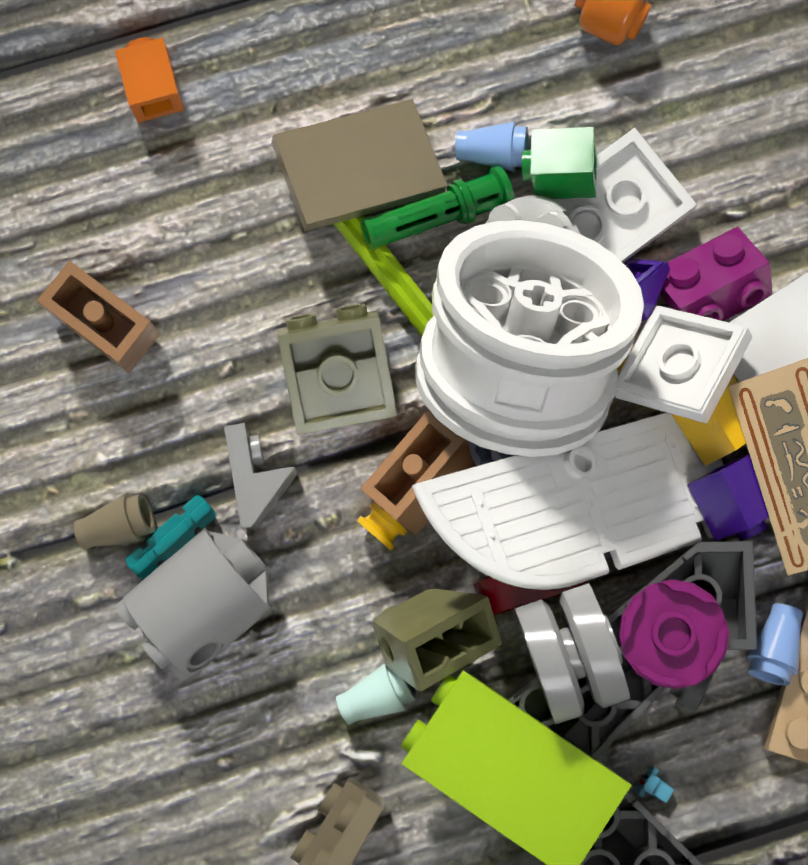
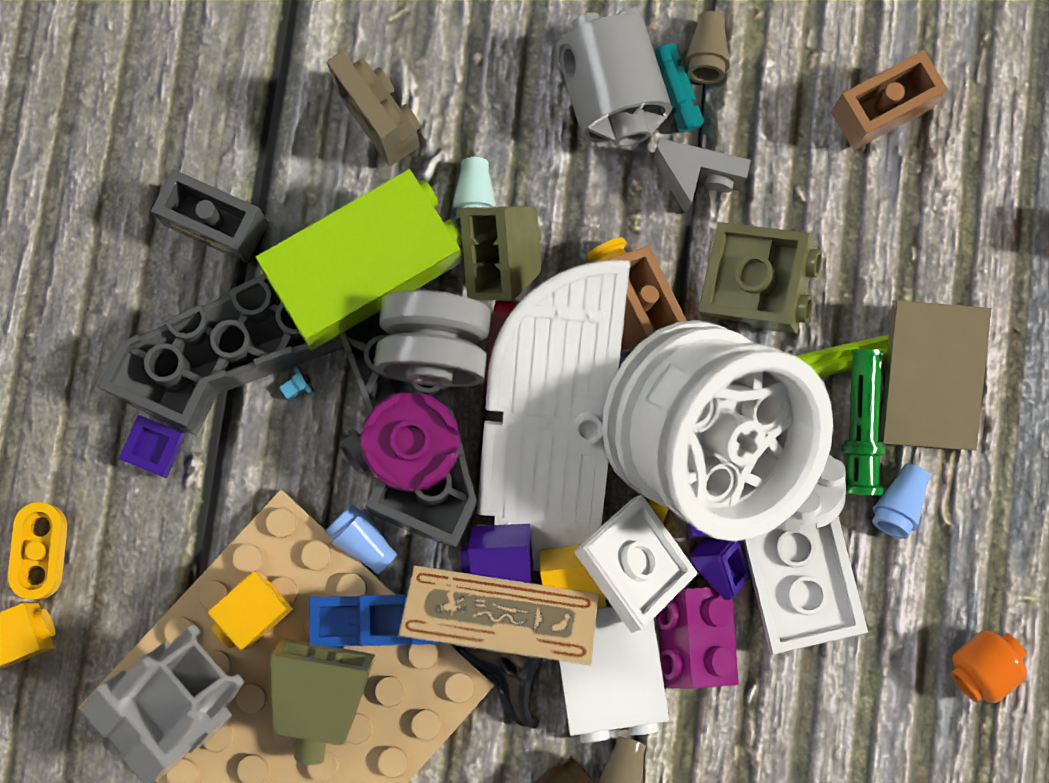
camera: 110 degrees right, 0 degrees up
brick [522,127,597,199] -> none

